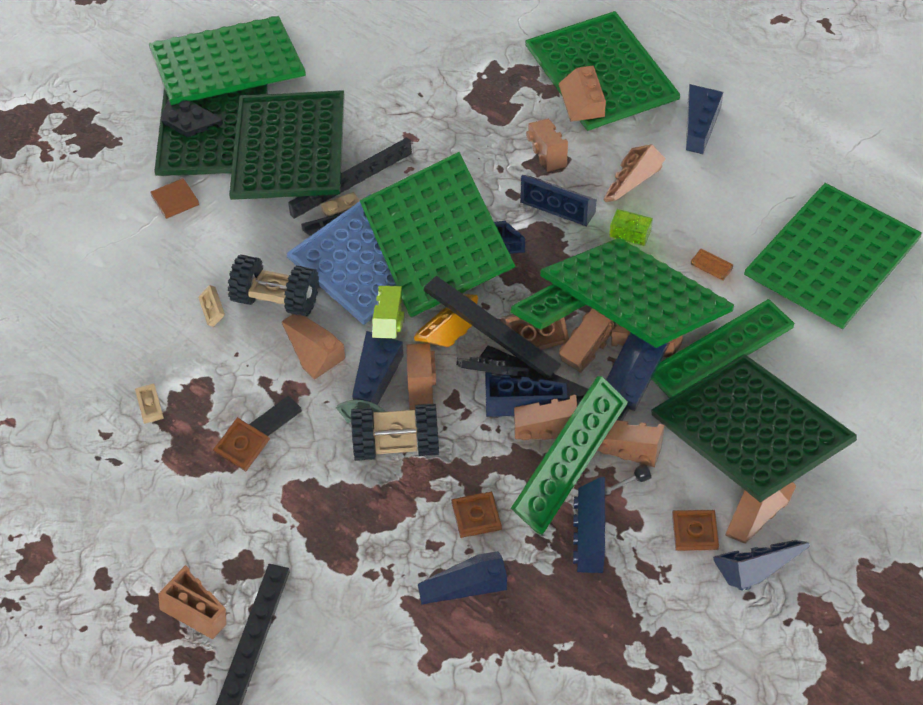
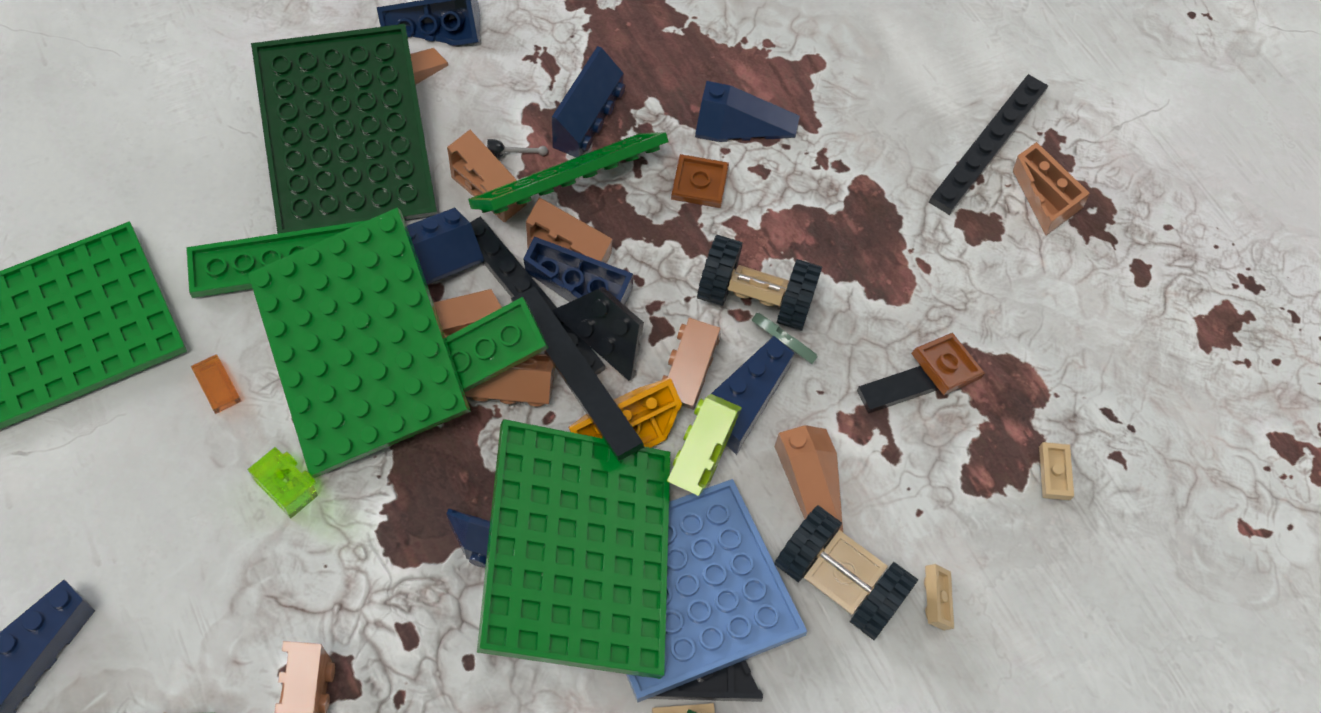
camera: 165 degrees left, 10 degrees up
dark blue slope [520,175,597,227] -> none
nougat wedge [603,144,666,202] -> none
dark orange tile [672,510,719,551] -> none

